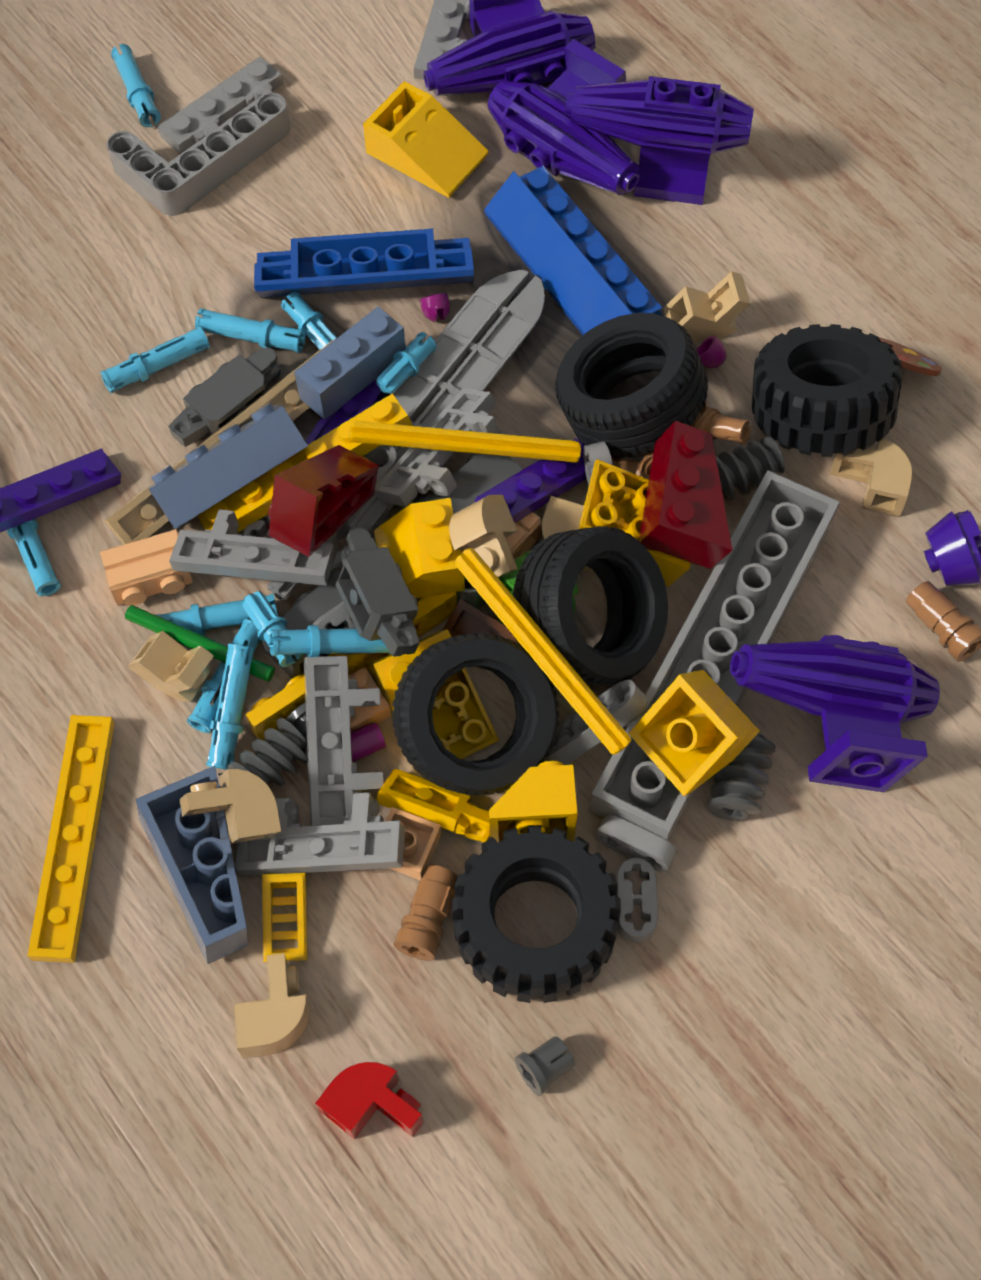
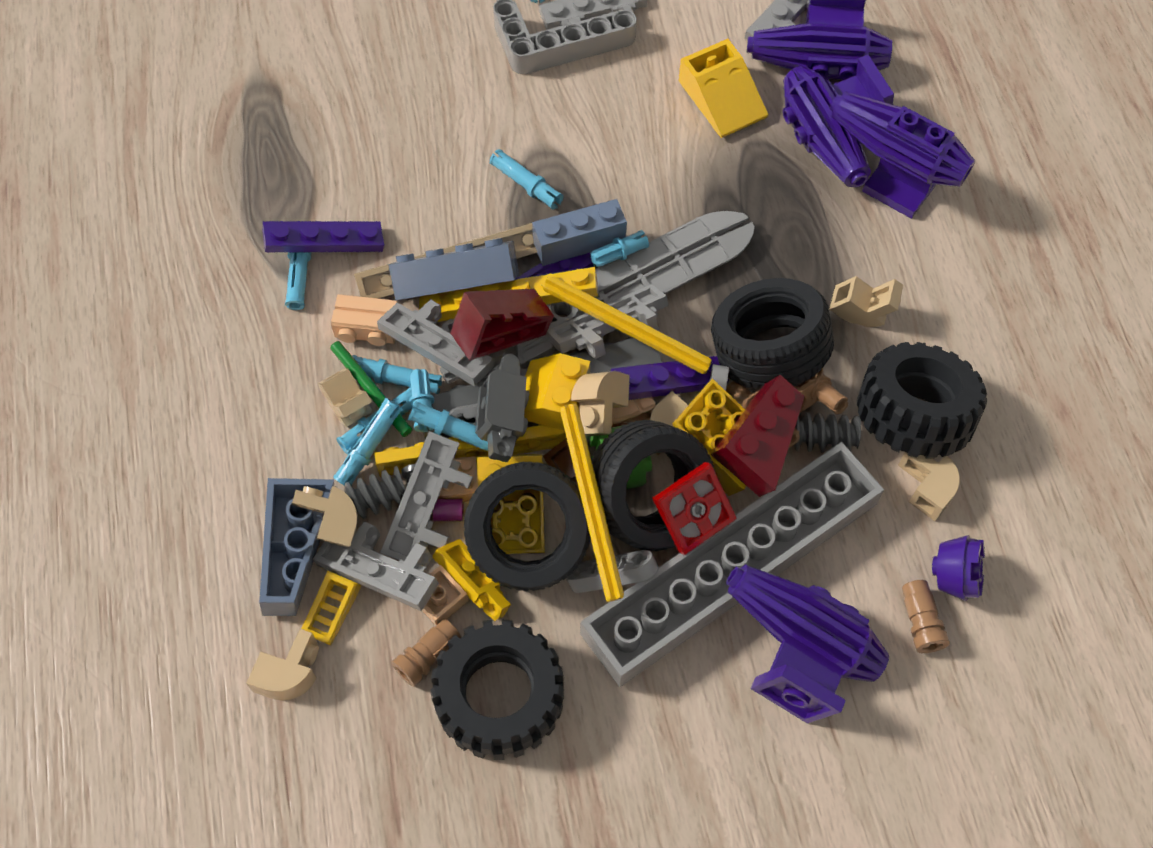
camera: 25 degrees right, 0 degrees up
yellow plate [27,715,115,963] -> none
medium azure pin [100,326,210,394] -> none
dark grey hinge [168,346,281,447] -> none
blue slope [254,228,474,298] -> none
medium azure axle [281,291,337,350] -> none
red brick [315,1062,424,1140] -> none
magenta hinge [420,293,450,322] -> none
blue slope [484,166,662,335] -> none
yellow slope [489,761,577,843] -> none
dark grey bush [515,1036,575,1096] -> none
light grey beam [595,814,677,872] -> none
light grey beam [616,858,658,943] -> none
yellow slope [628,670,760,796] -> none
magenta hinge [697,335,727,368] -> none
dark grey piece [707,733,776,821] -> none
copper piece [867,334,942,376] -> none
none -> red piece [652,462,737,555]

